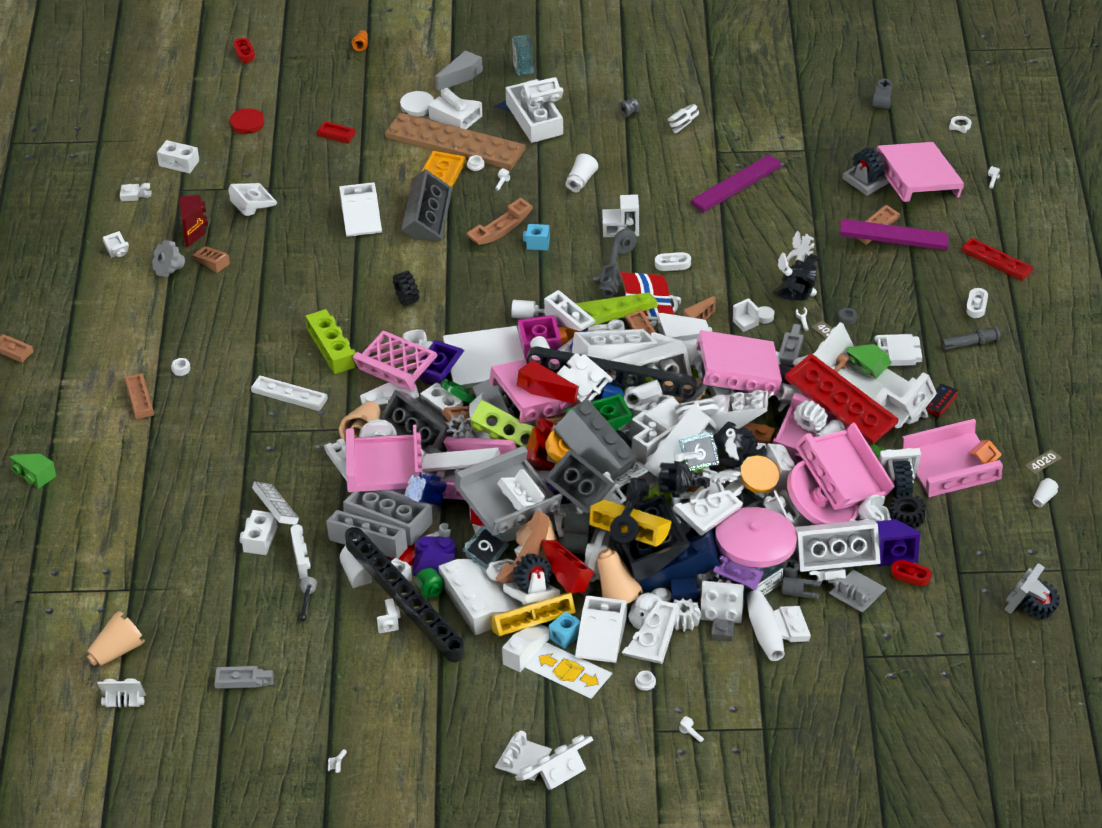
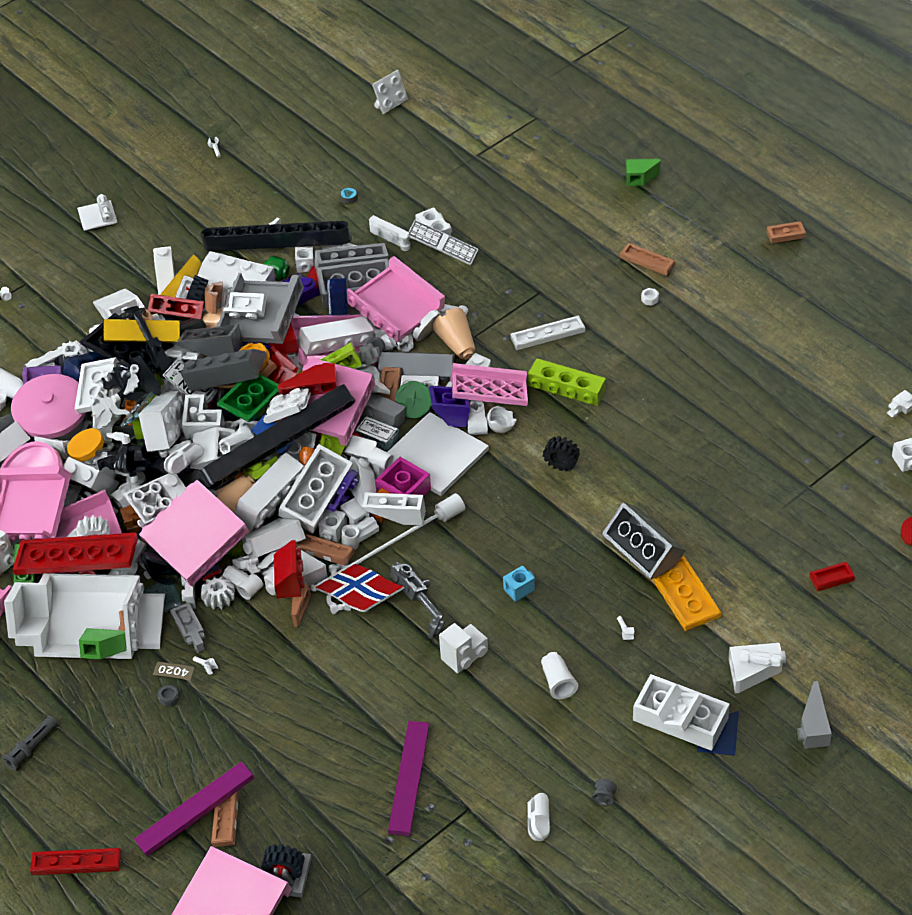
camera: 140 degrees right, 5 degrees up
light nougat cone [86,611,145,666] -> none
white bracket [103,231,129,258] -> none
light grey plant [152,240,185,277] -> none
dark red slope [179,195,208,247] -> none
nougat slope [192,246,230,273] -> none
light grey hinge [214,666,274,688] -> none
white slope [228,183,277,216] -> none
hinge [298,577,317,621] -> none
white slope [339,182,382,237] -> none
medium nougat piece [385,113,525,170] -> none
white tile [400,91,434,117] -> none
white hand [427,523,451,537] -> none
nougat slope [466,198,533,244] -> none
white plate [467,155,485,171] -> none
clear light blue brick [512,34,534,76] -> none
white bracket [515,735,593,790] -> none
white sticker [525,642,612,699] -> none
medium azure brick [549,612,581,649] -> none
lime wing [575,292,658,327] -> none
white wing [622,600,680,664] -> none
white plate [635,671,656,690] -> none
white plate [655,252,691,271] -> none
white panel [733,298,759,332] -> none
white tile [759,306,774,324] -> none
black helmet [773,231,820,301] -> none
white plate [875,334,922,366] -> none
black tile [925,383,958,417] -> none
white plate [966,288,988,318] -> none
none -> red slope [274,540,304,599]
none -> tile [340,187,357,203]

